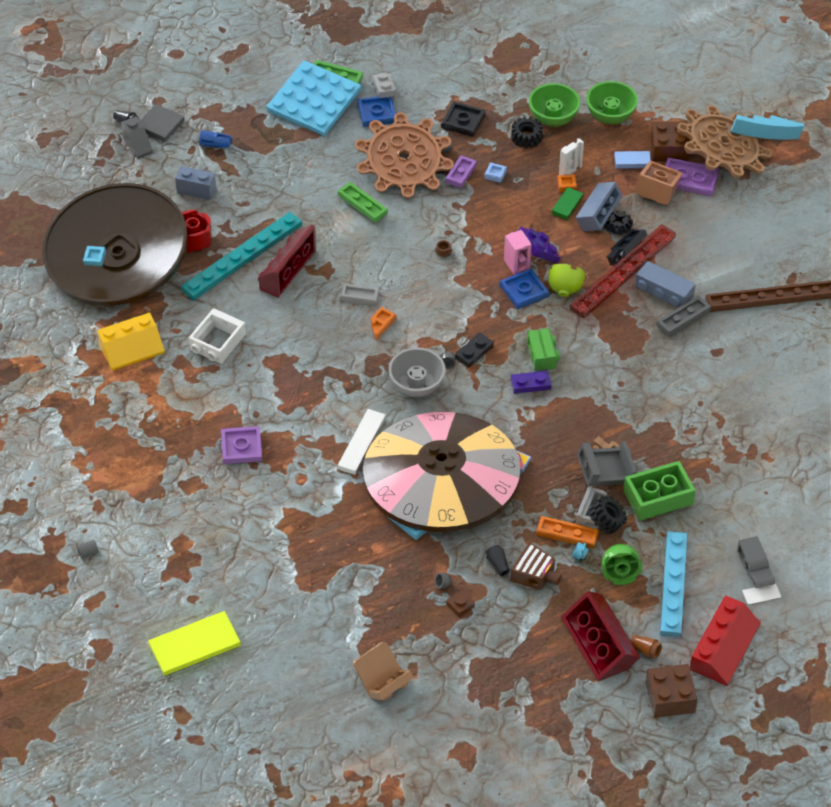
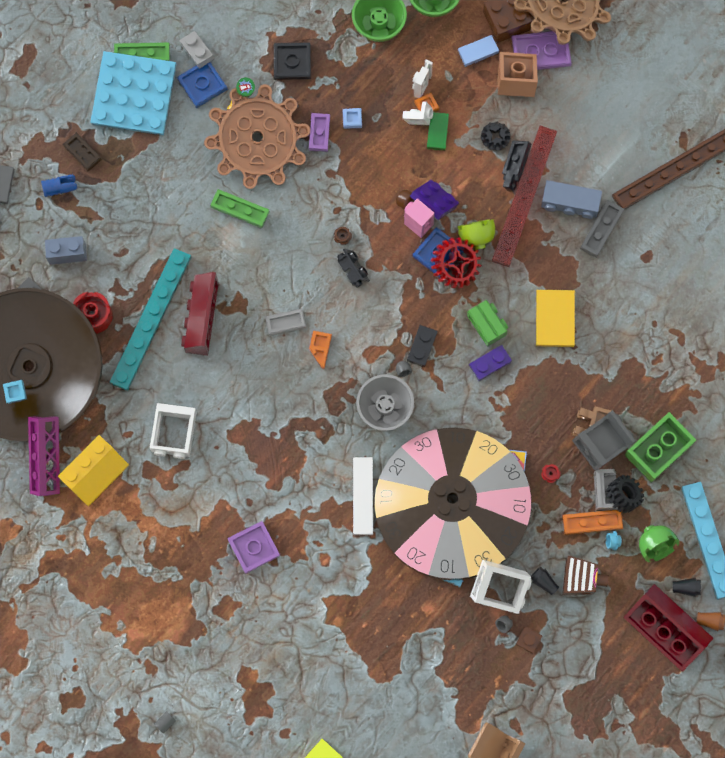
camera: 20 degrees left, 25 degrees up
black tyre [511,117,543,149] -> none
sand blue brick [576,182,623,231] -> none
none -> magenta fence [28,416,60,496]
none -> dark brown plate [63,132,102,172]
none -> green tile [236,77,255,97]
none -> black hinge [337,249,370,288]
none -> white bracket [403,102,433,125]
none -> red gear [431,237,482,289]
none -> white window [470,560,531,614]
none -> yellow tile [536,290,575,347]
none -> red plate [541,464,560,483]
none -> black cone [673,578,701,597]

